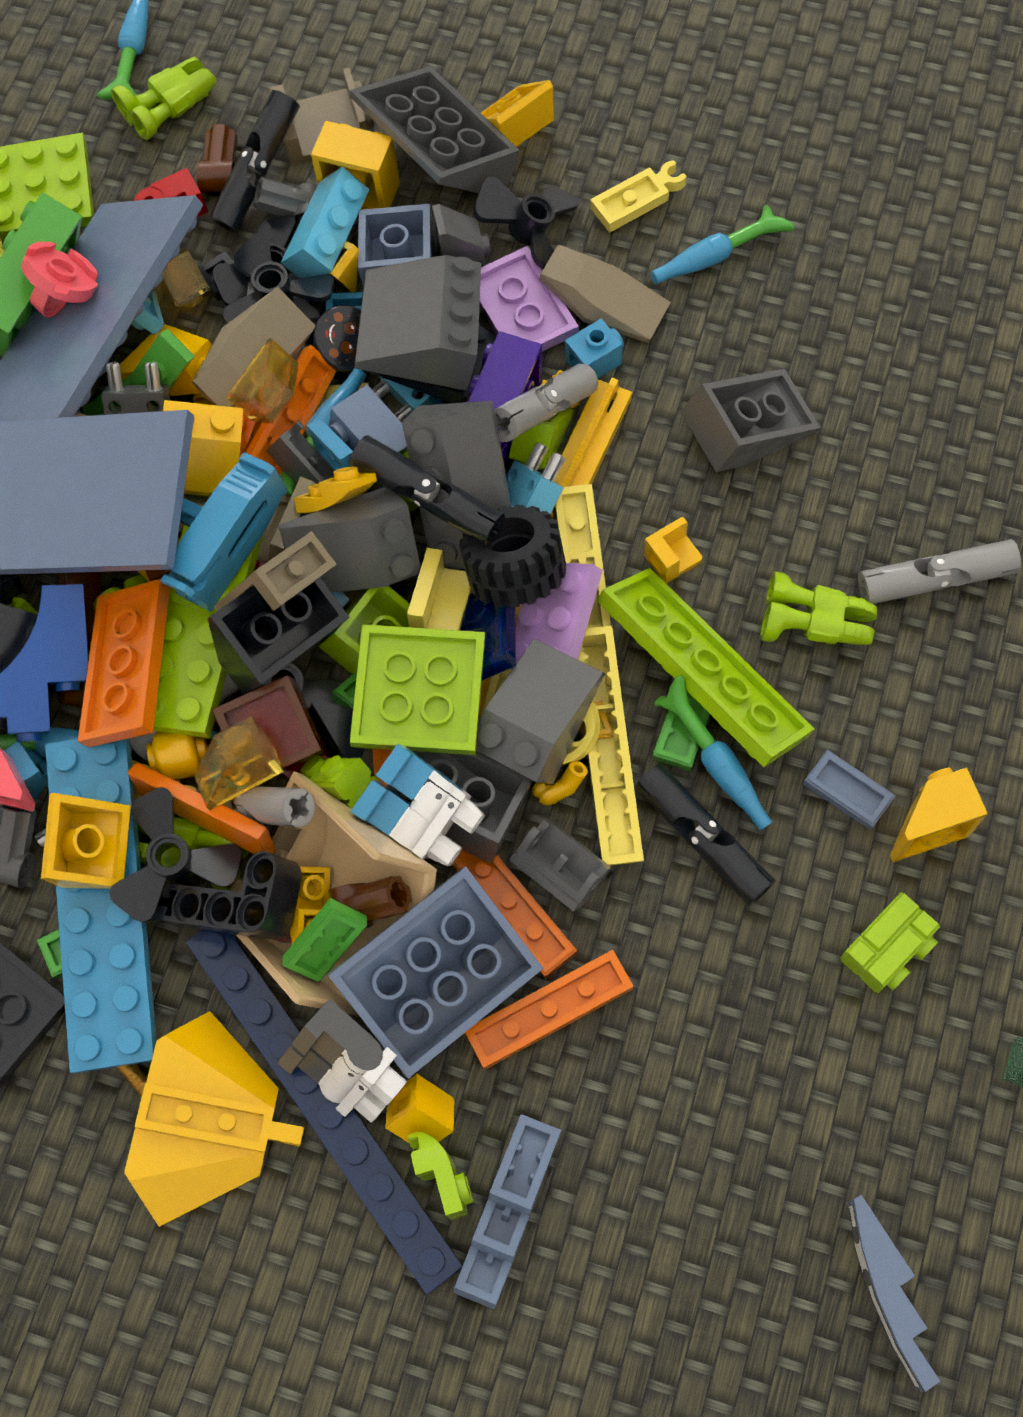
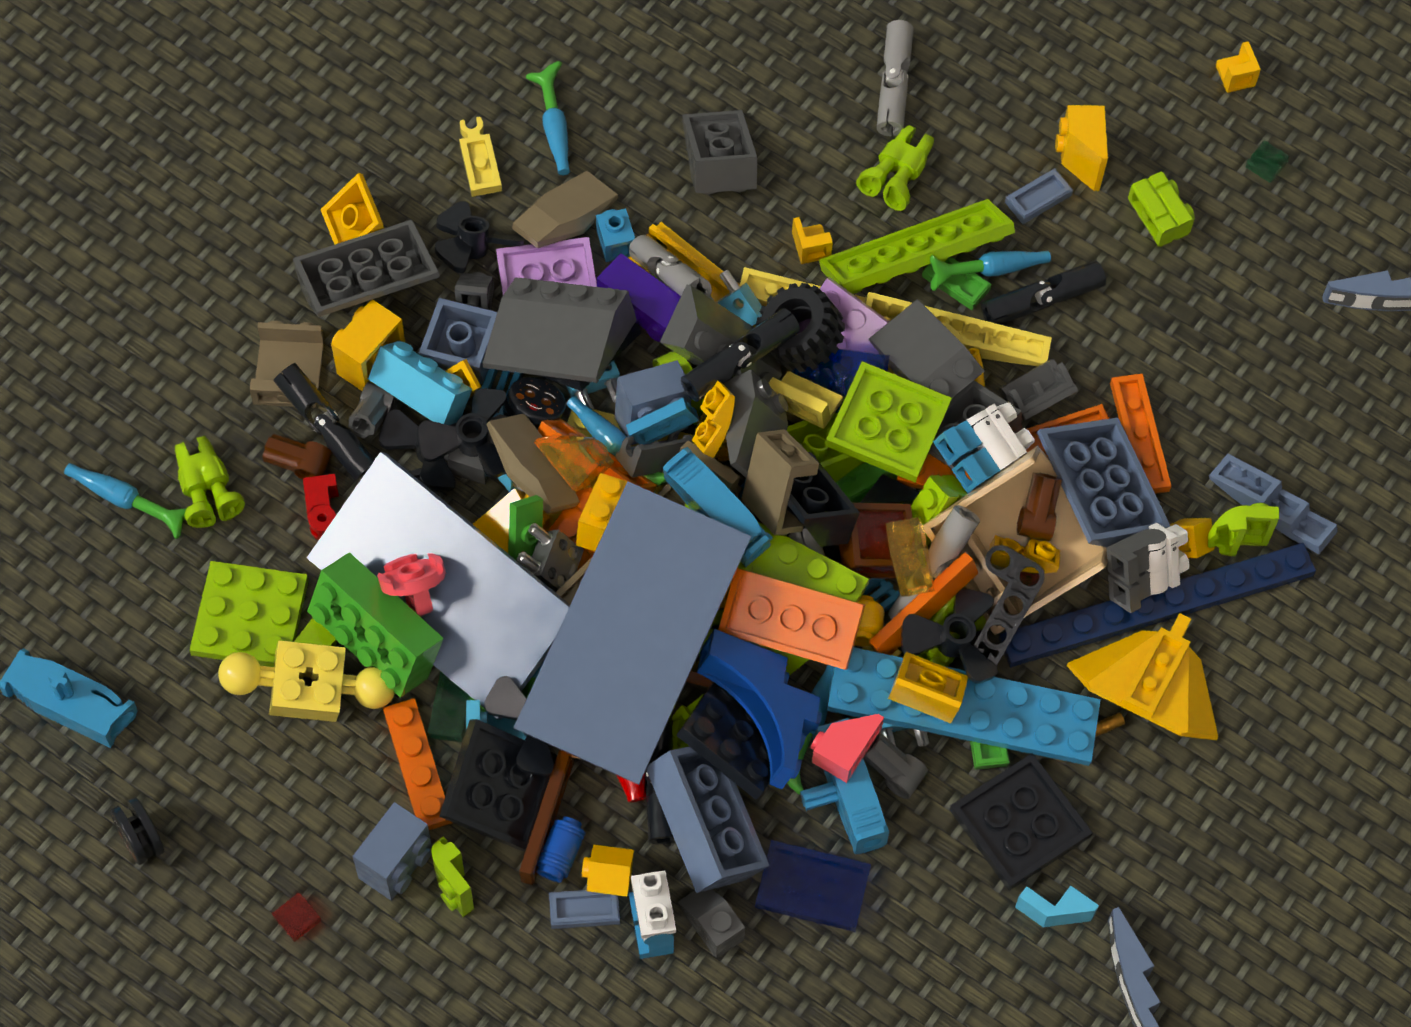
camera: 80 degrees left, 5 degrees down
bright green plate [283,898,367,983] -> none

